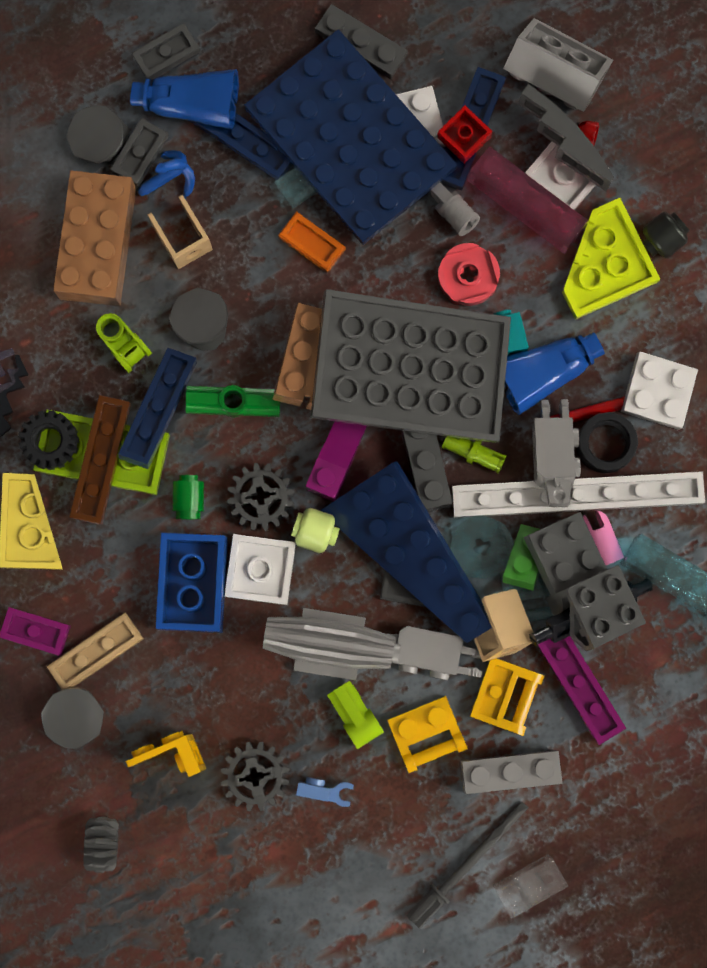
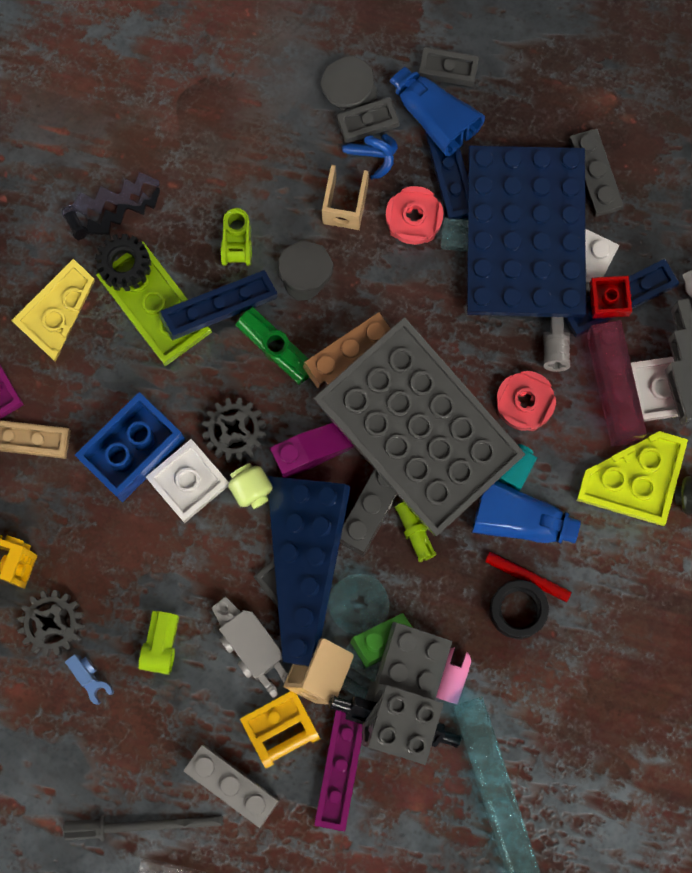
camera: 45 degrees right, 5 degrees down
medium nougat brick [53,170,136,306] -> none
reddish brown plate [69,395,131,525] -> none
green brick [172,475,204,520] -> none
light grey plate [263,608,401,680] -> none
orange tile [278,211,346,273] -> none
yellow plate [387,696,468,773] -> none
white plate [452,472,705,518] -> none
light grey hinge [532,399,581,508] -> none
white plate [621,351,698,430] -> none
none -> coral plate [386,186,444,245]

